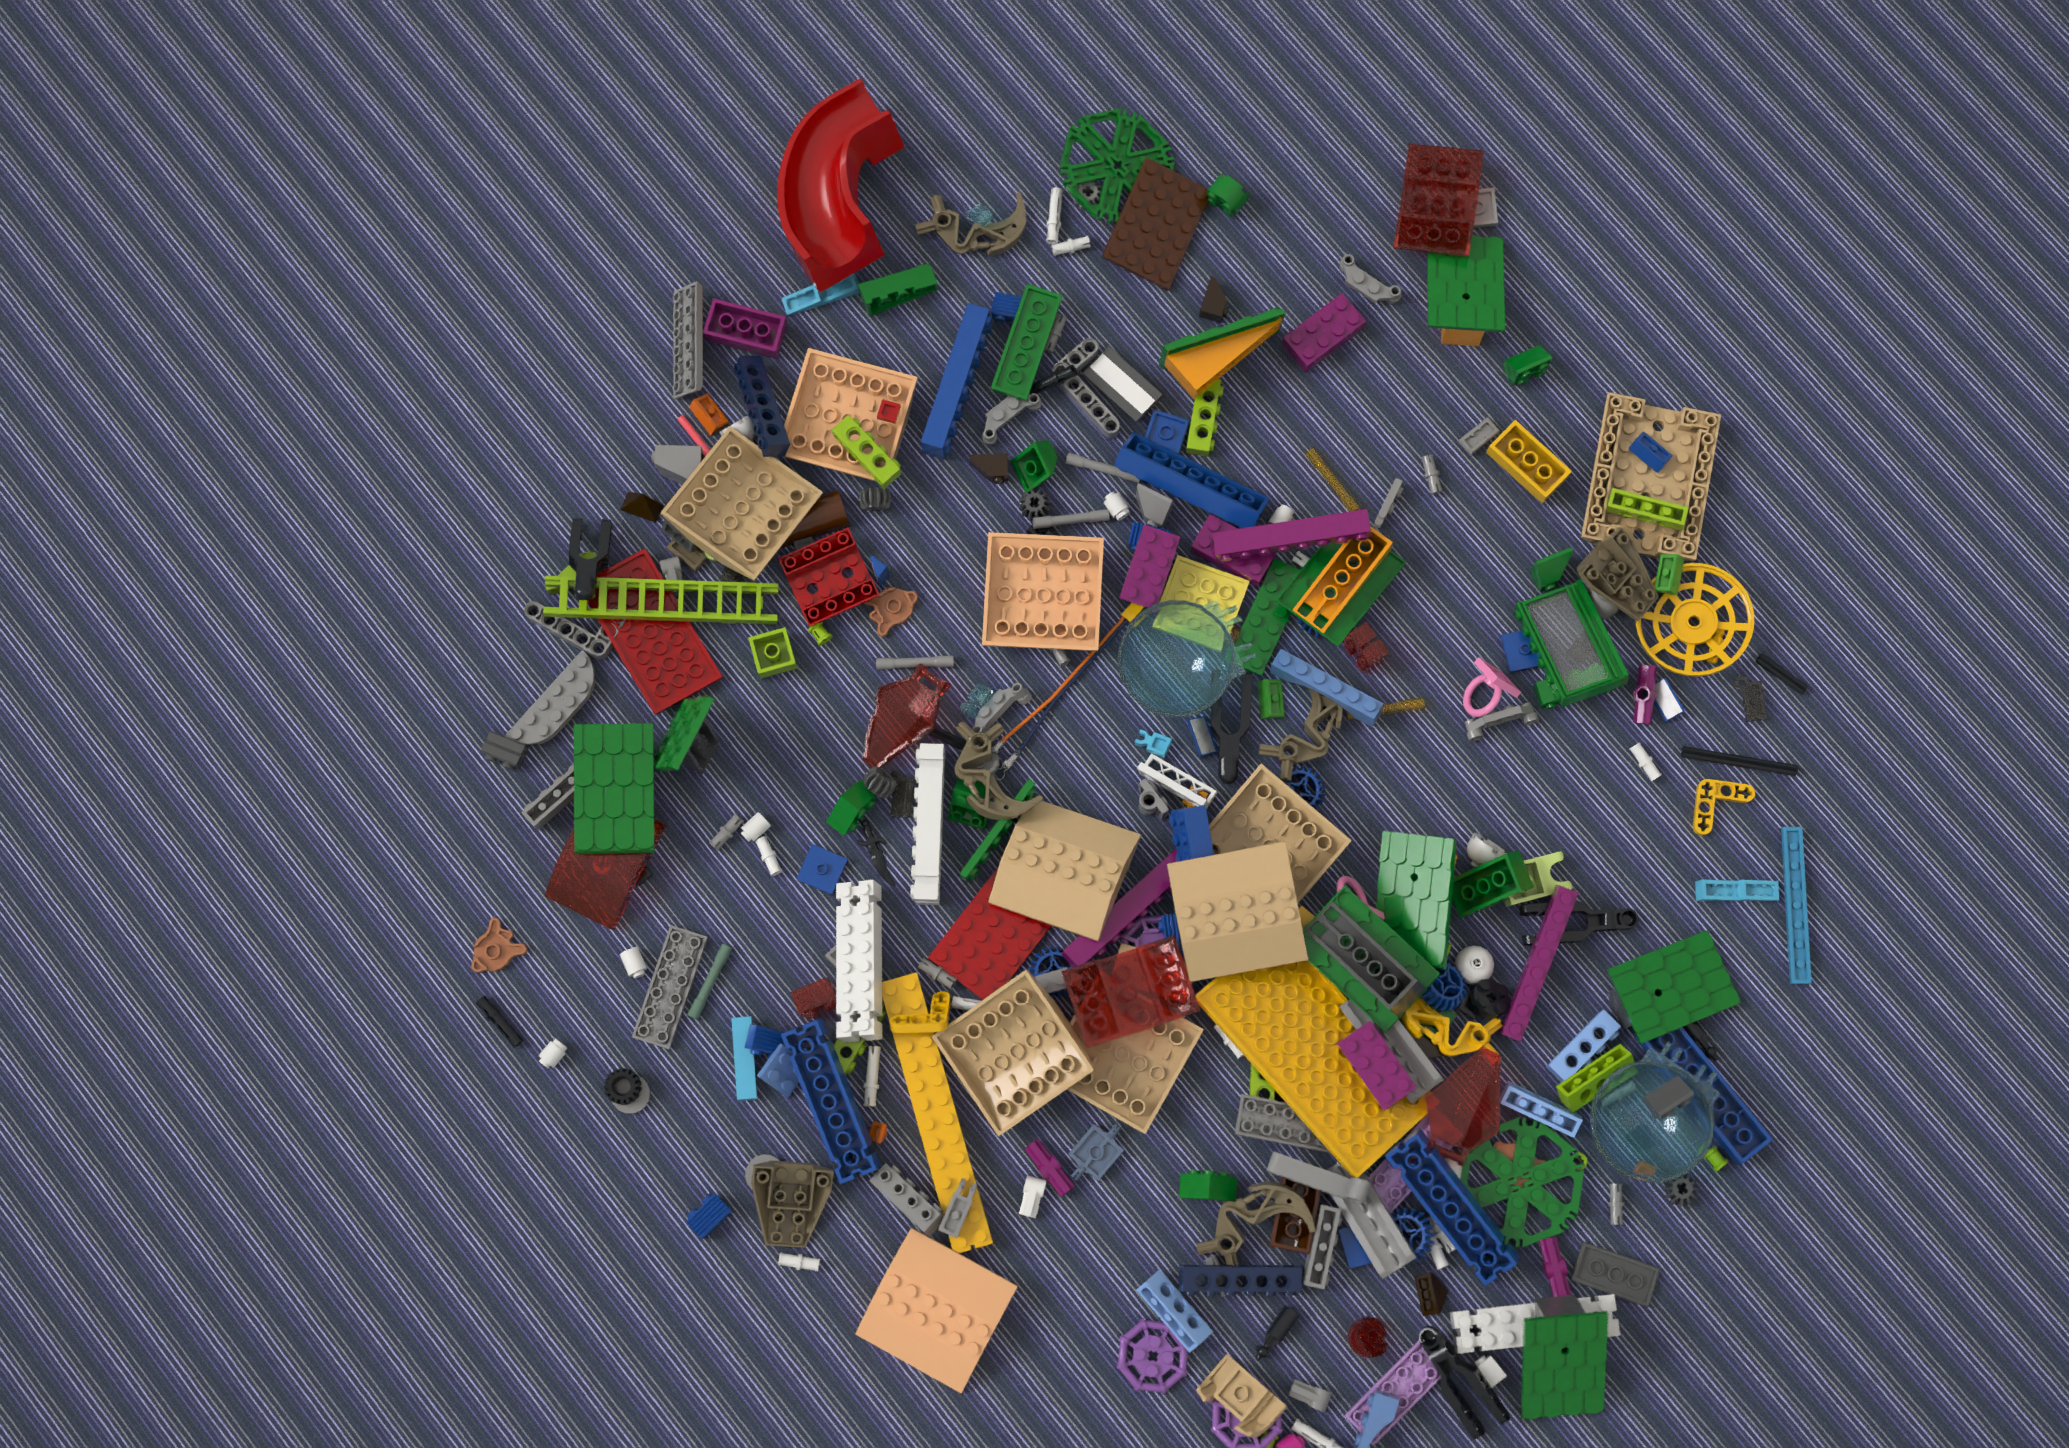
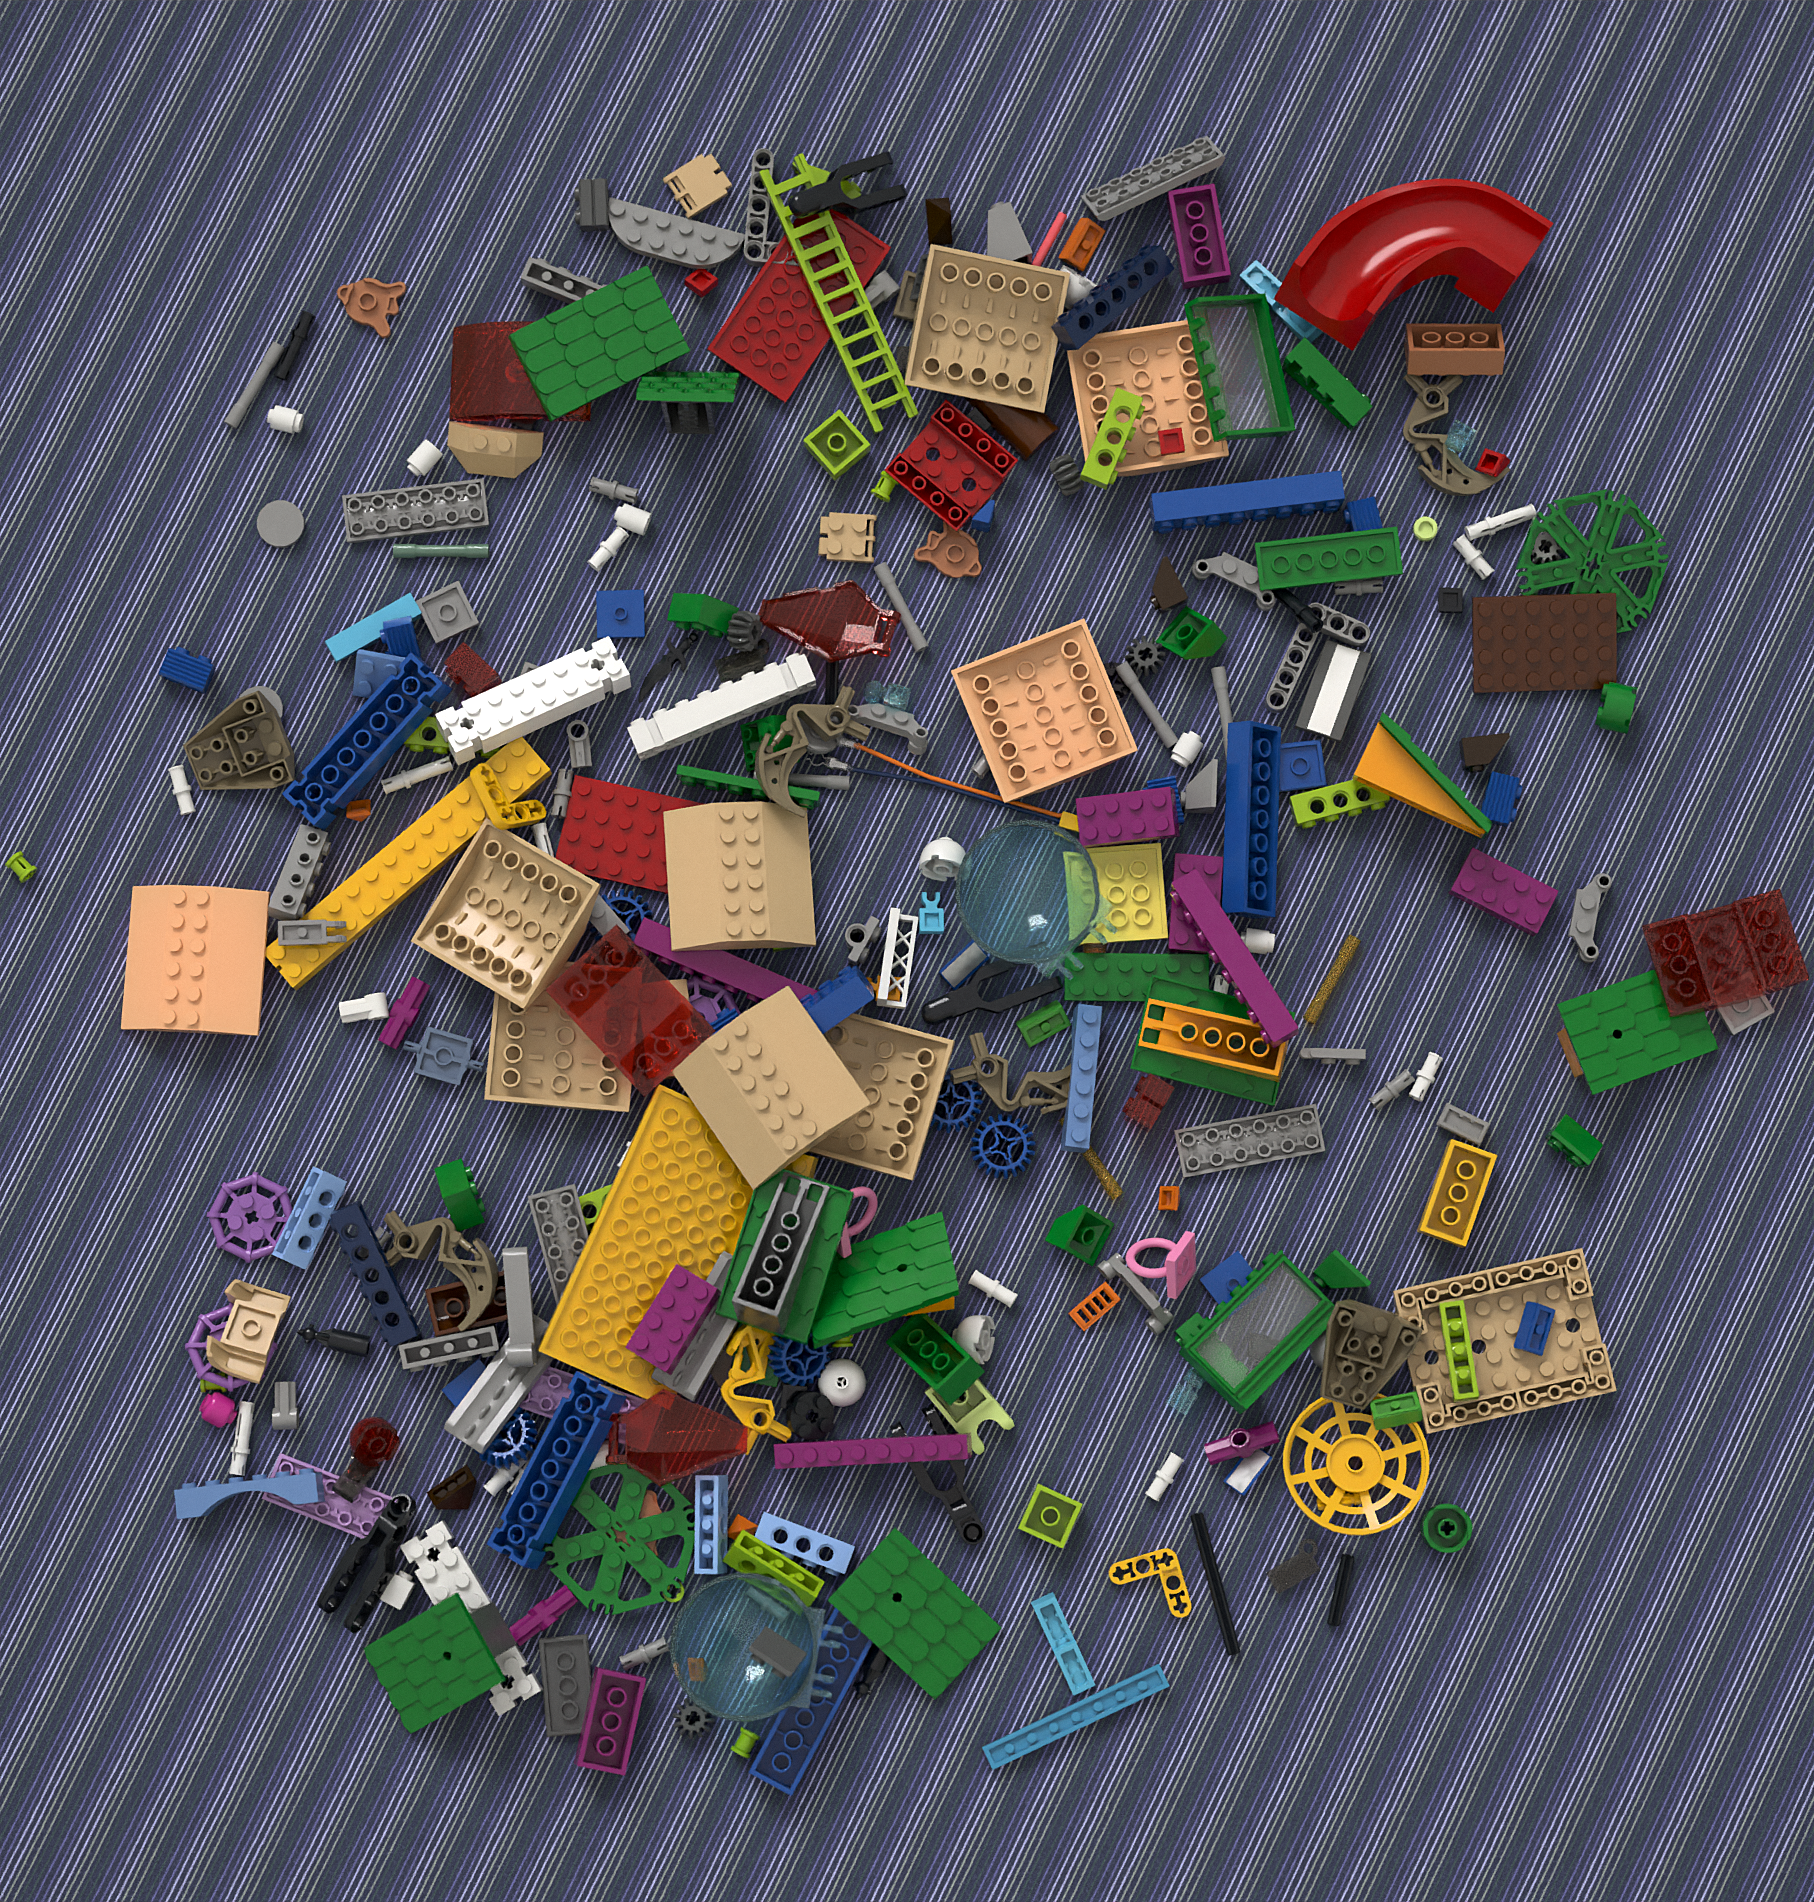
camera: 60 degrees right, 5 degrees up
black tyre [604,1068,642,1105] -> none
none -> lime bush [5,851,37,883]
none -> light grey piece [224,341,285,429]
none -> clear smoke hinge [332,1444,381,1503]
none -> light grey plate [416,581,480,645]
none -> tan wedge [447,421,544,478]
none -> light grey piece [567,720,592,769]
none -> magenta brick [574,1666,646,1776]
none -> tan plate [663,154,732,219]
none -> red plate [685,269,718,298]
none -> orange slope [728,1514,758,1540]
none -> light grey piece [753,770,850,790]
none -> tan plate [818,512,877,563]
none -> white cylinder [919,837,967,881]
none -> white pin [969,1270,1018,1307]
none -> blue gear [970,1114,1035,1179]
none -> lime brick [1018,1484,1083,1549]
none -> green slope [1045,1204,1115,1266]
none -> orange slope [1068,1281,1121,1331]
none -> orange slope [1158,1186,1180,1211]
none -> clear light blue plate [1165,1367,1205,1416]
none -> light grey plate [1174,1104,1325,1178]
none -> clear window [1184,294,1295,442]
none -> nougat brick [1404,324,1505,376]
none -> white pin [1409,1052,1443,1102]
none -> yellowish green tile [1413,517,1438,542]
none -> green brick [1420,1504,1472,1553]
none -> black plate [1437,587,1463,613]
none -> red slope [1475,448,1510,477]
none -> blue brick [1481,771,1523,827]

